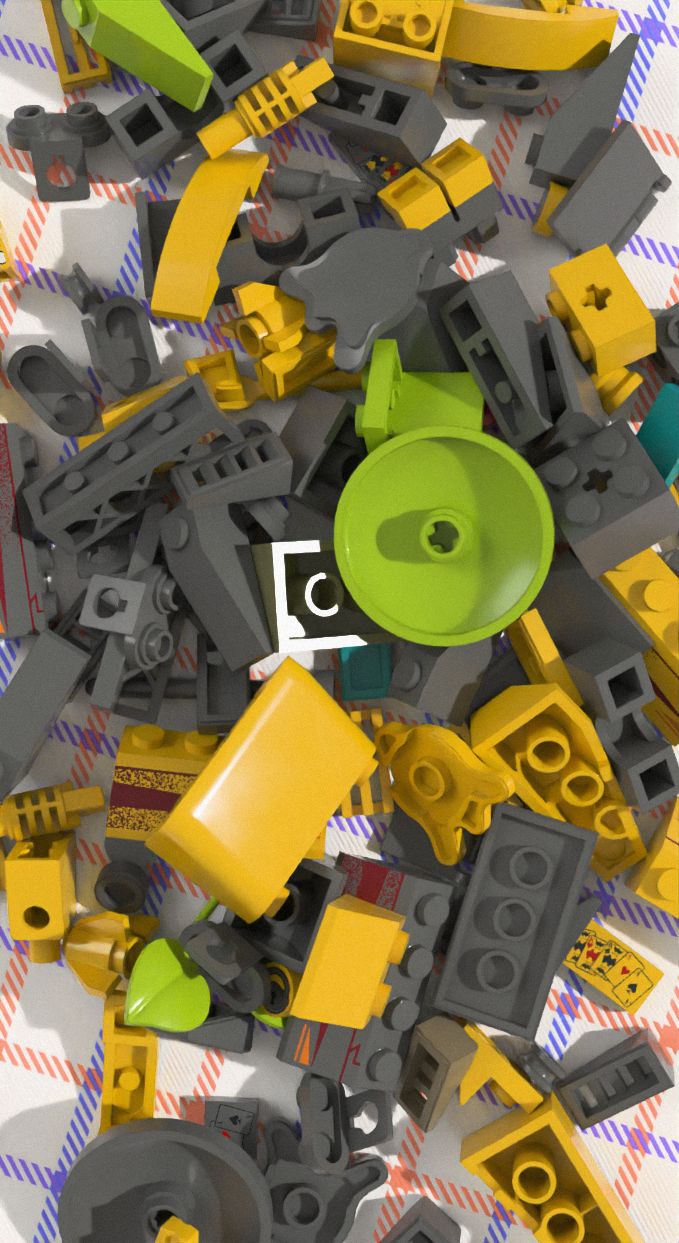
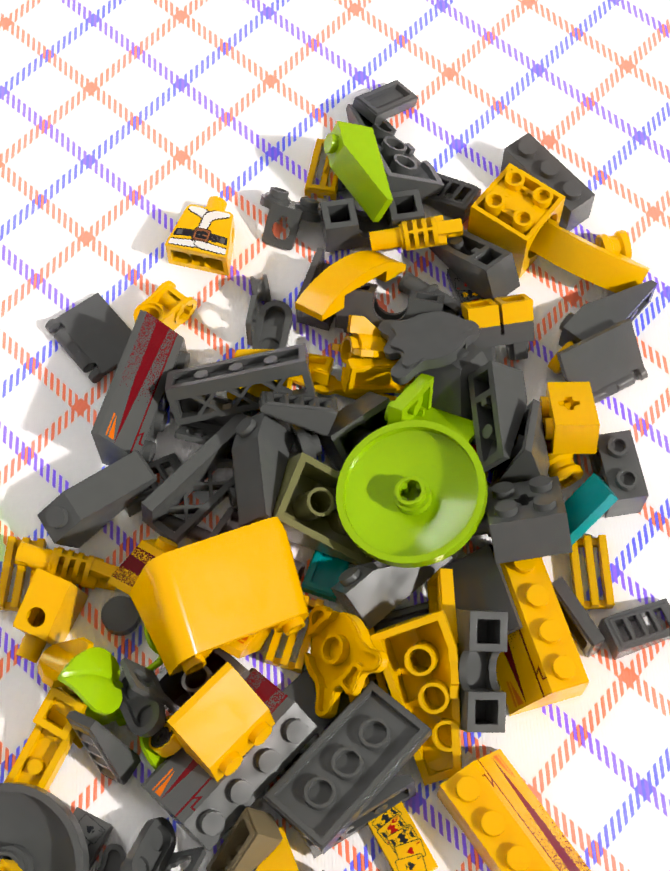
camera: 30 degrees right, 25 degrees down
dark grey bracket [7,339,97,437] -> none
dark grey bracket [79,564,186,670] -> none
dark grey tile [94,861,150,914] -> none
dark grey bracket [444,62,550,116] -> none

